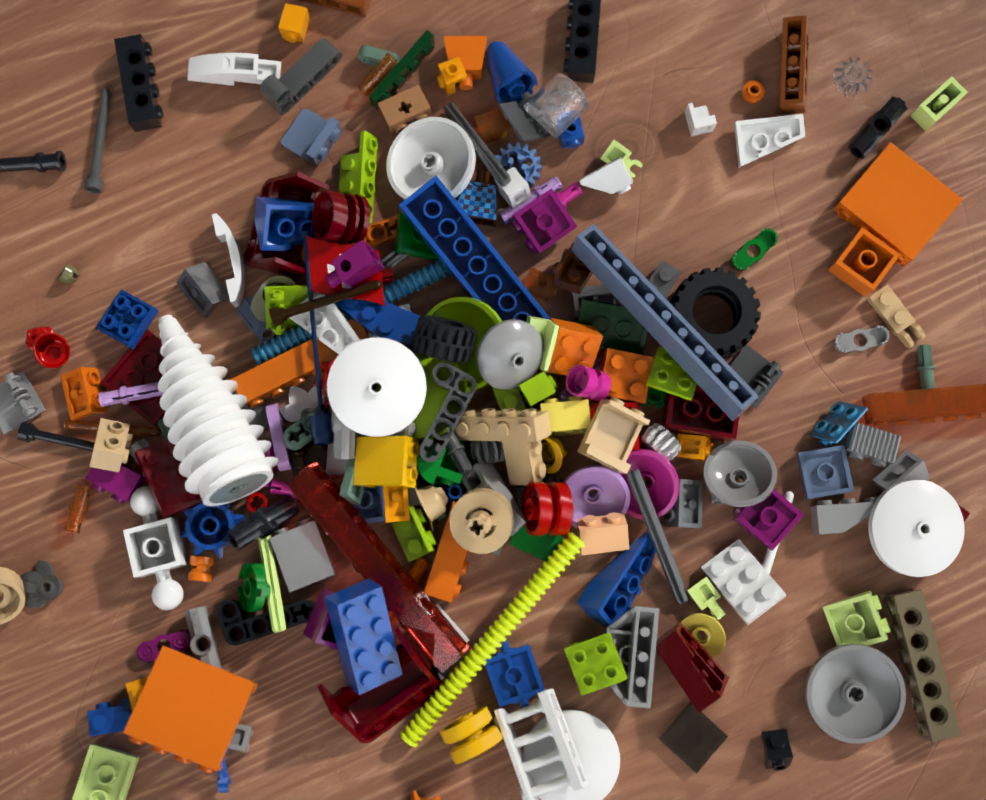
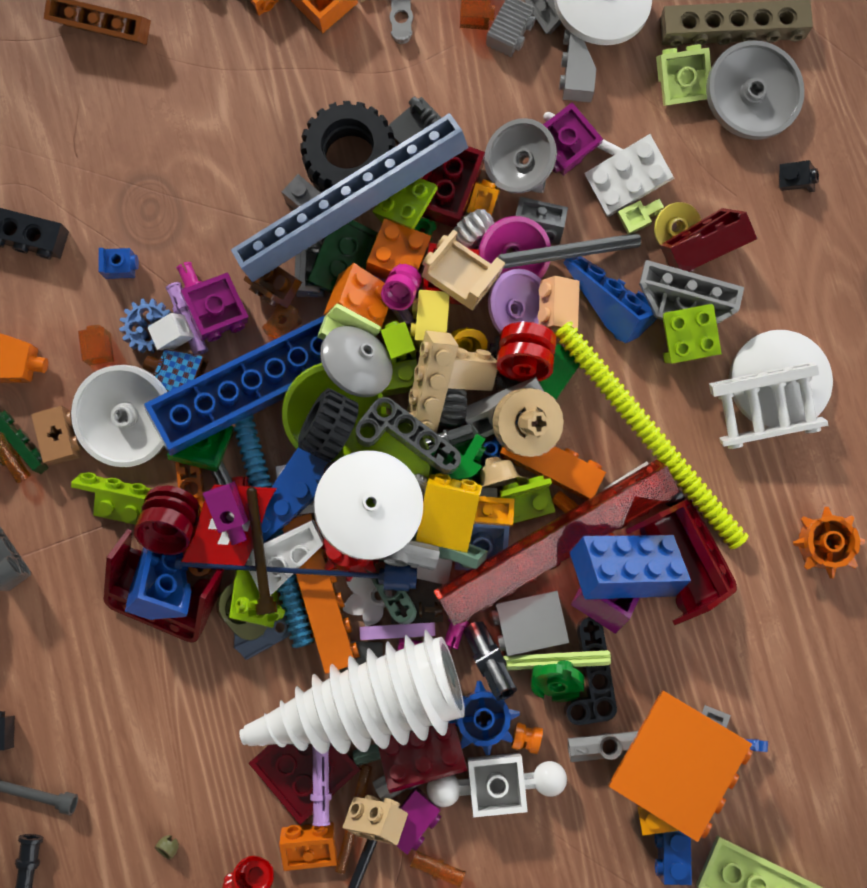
camera: 75 degrees left, 0 degrees up
blue tile [95,289,159,350] -> none
magenta piece [136,630,191,663] -> none
flat silver panel [176,262,230,318] -> none
white slope [212,213,246,307] -> none
red bush [246,492,270,513] -> none
sand blue bracket [281,108,342,168] -> none
light orange bracket [436,57,467,95] -> none
yellow wheel [439,706,503,764] -> none
dark grey axle [444,103,511,186] -> none
blue cone [485,41,538,104] -> none
blue plate [485,637,545,709] -> none
dark grey hinge [498,92,554,142] -> none
clear brick [524,73,588,139] -> none
white slope [579,156,633,195] -> none
yellowish green plate [600,139,643,178] -> none
clear smoke tile [659,702,728,773] -> none
white panel [684,103,717,137] -> none
green piece [731,228,778,271] -> none
white wing [734,114,805,168] -> none
orange plate [742,80,765,103] -> none
sand blue plate [796,445,854,500] -> none
dark azure hinge [809,401,868,447] -> none

